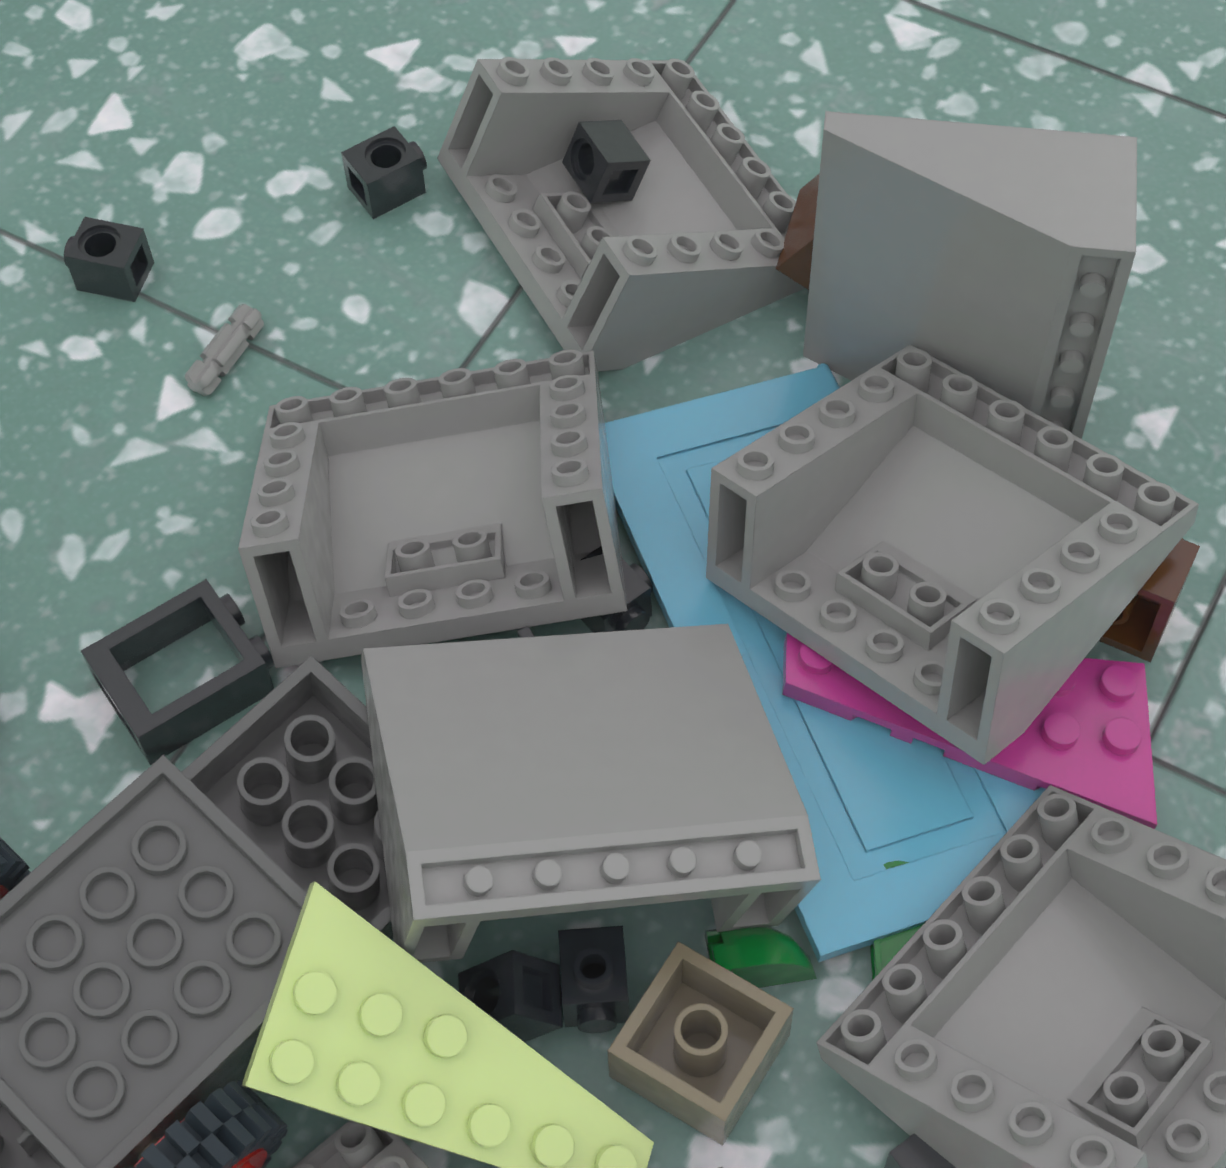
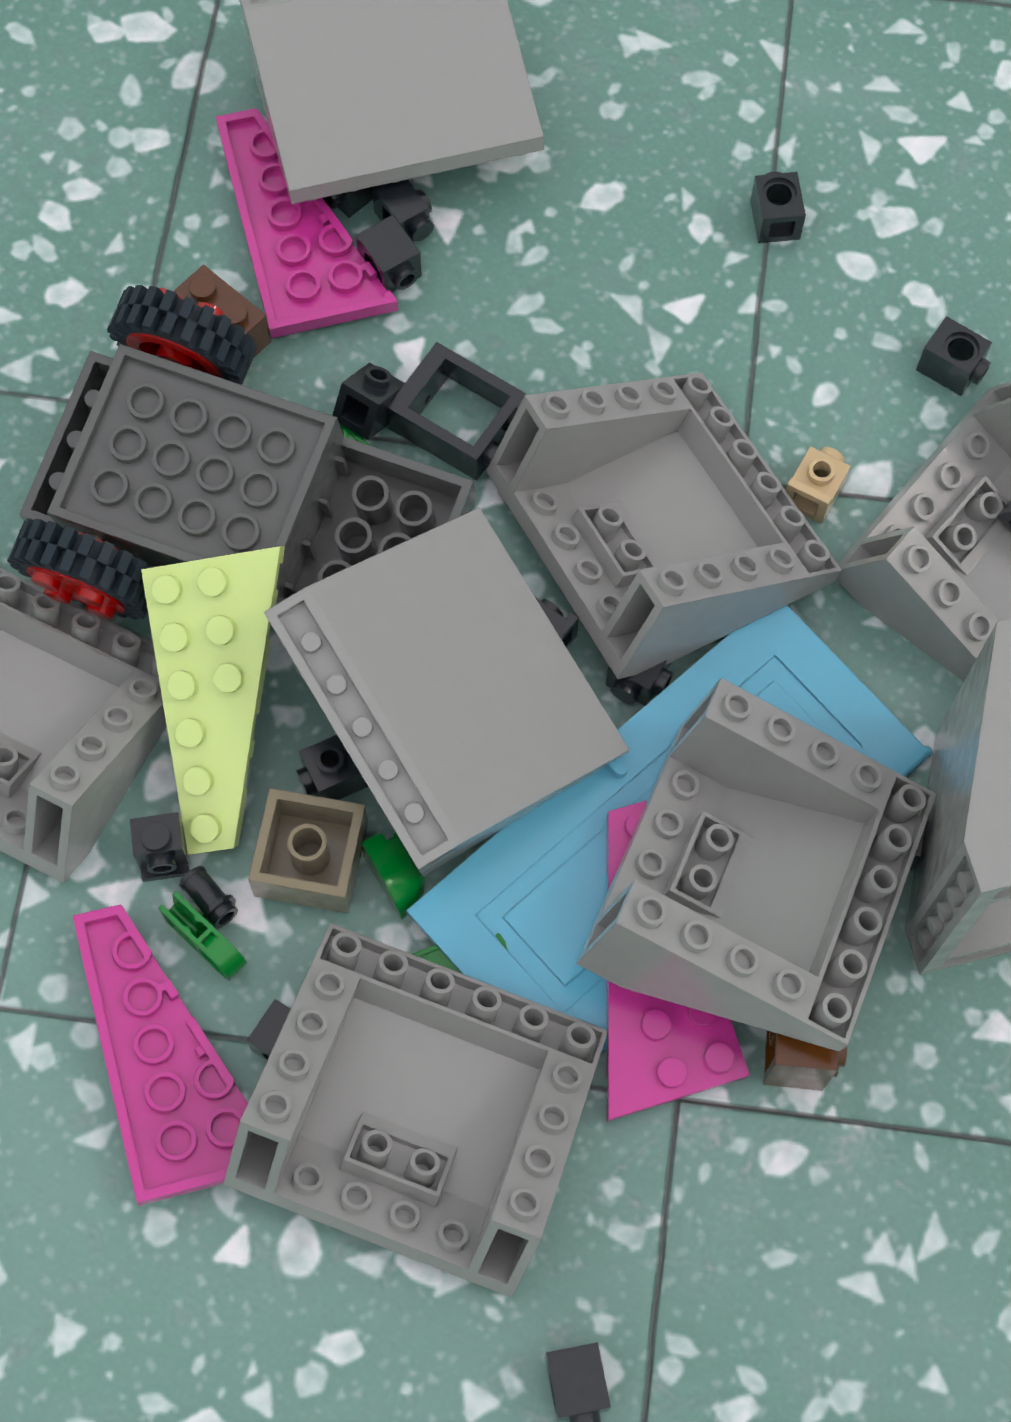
camera: 65 degrees right, 10 degrees up
light grey axle [185,304,264,396] -> none
black brick [458,950,563,1043] -> none
none -> black brick [332,362,405,440]
none -> tan brick [786,446,851,524]

